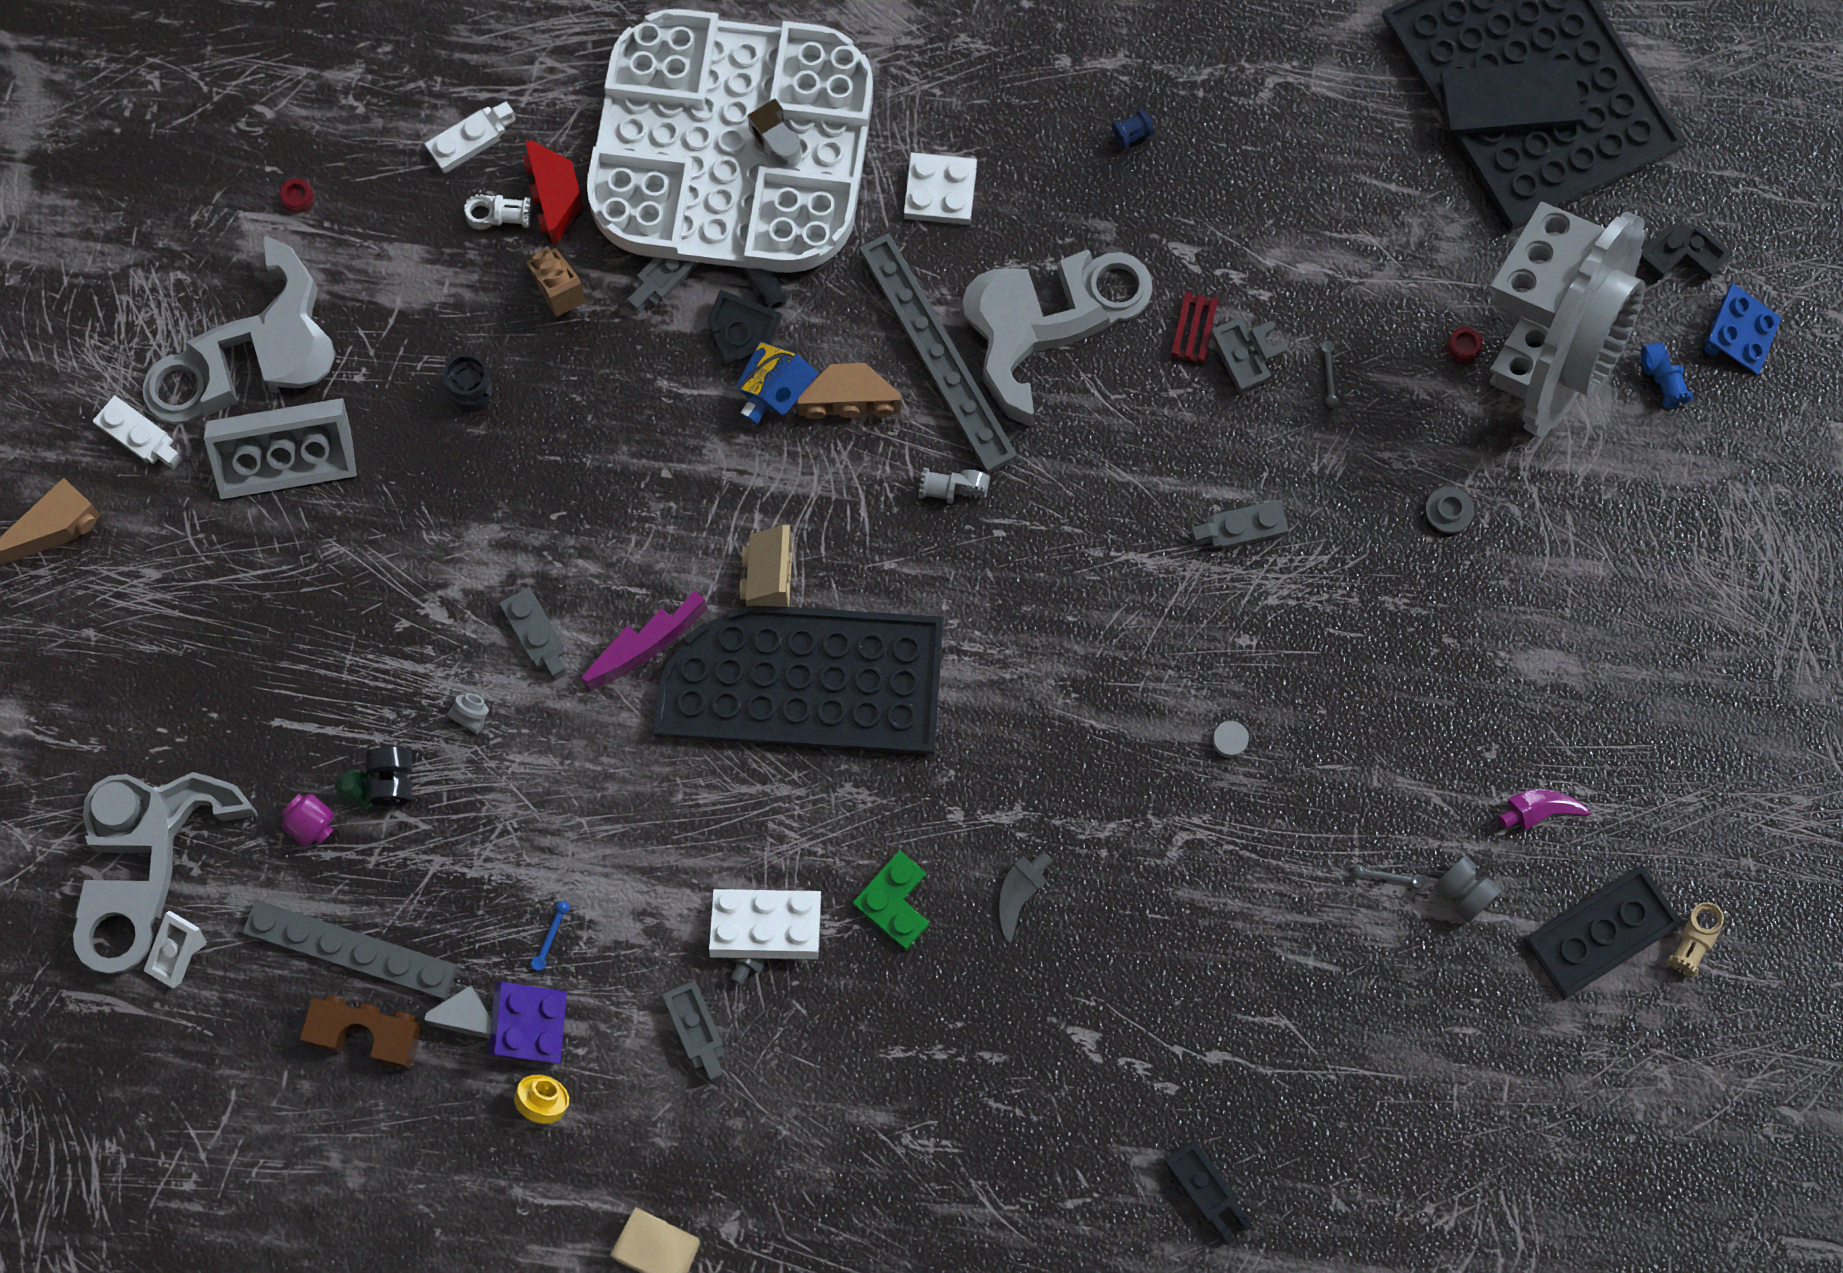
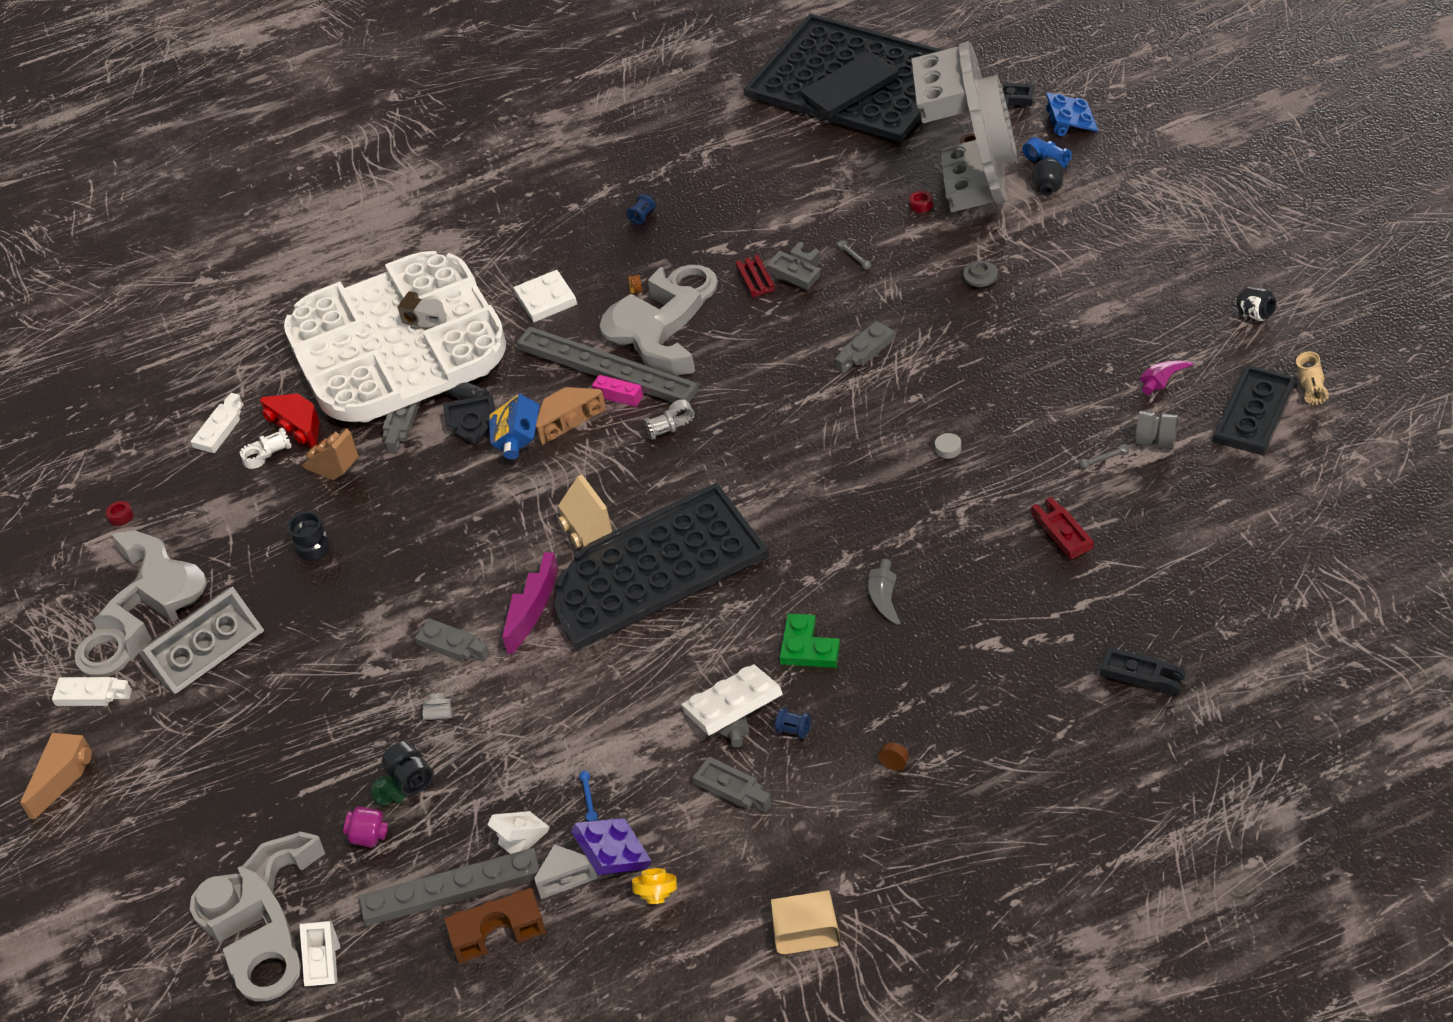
camera: 25 degrees left, 25 degrees down
none -> white slope [488,811,550,854]
none -> dark pink piece [592,375,643,407]
none -> clear orange piece [628,274,642,293]
none -> dark blue bush [775,708,811,739]
none -> reddish brown tile [878,742,909,771]
none -> dark red hinge [1030,497,1094,560]
none -> black head [1032,158,1064,195]
none -> black head [1236,286,1277,321]

